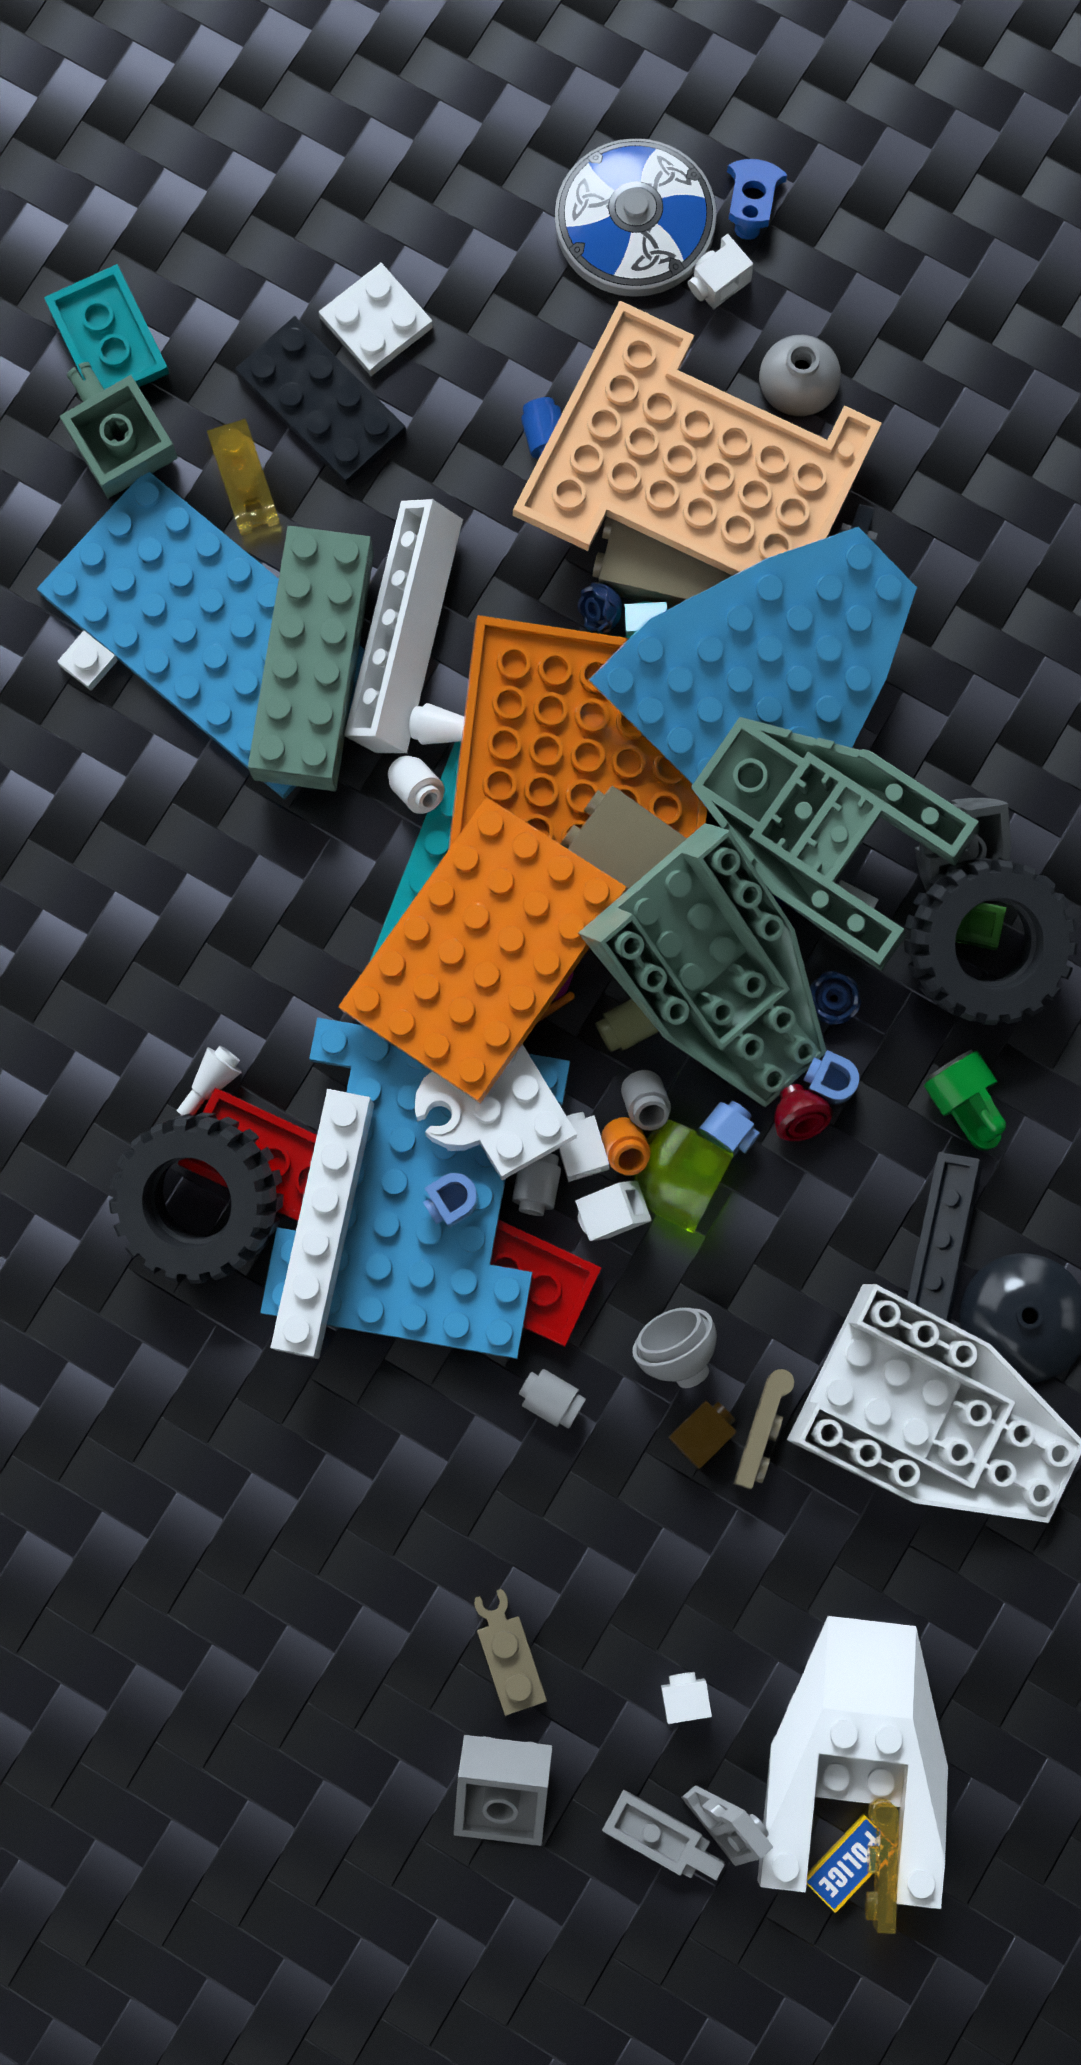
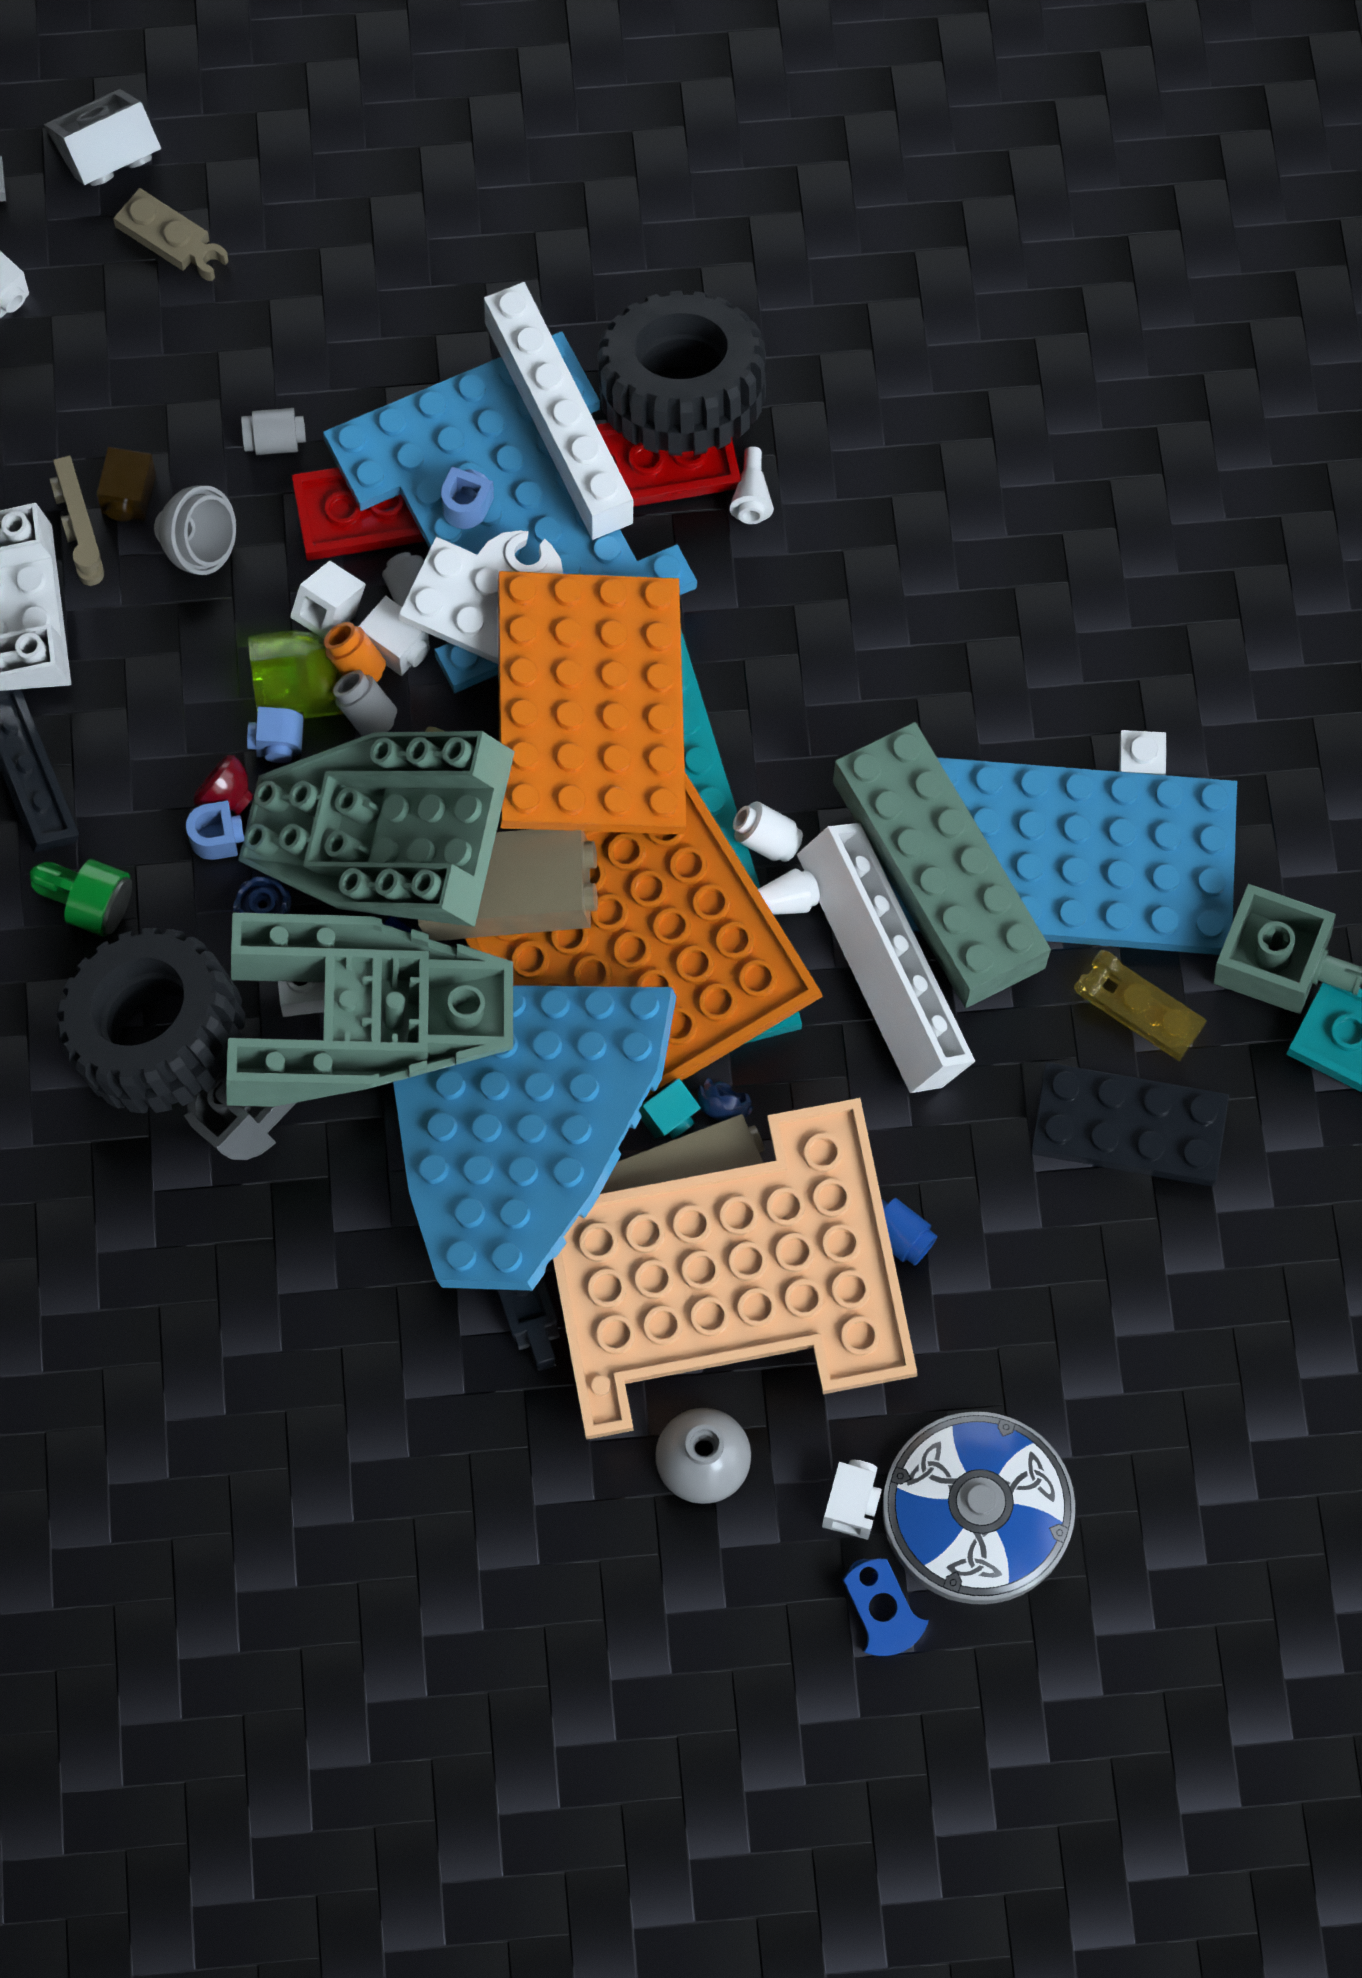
camera: 135 degrees right, 10 degrees down
white plate [319,263,433,376] -> none

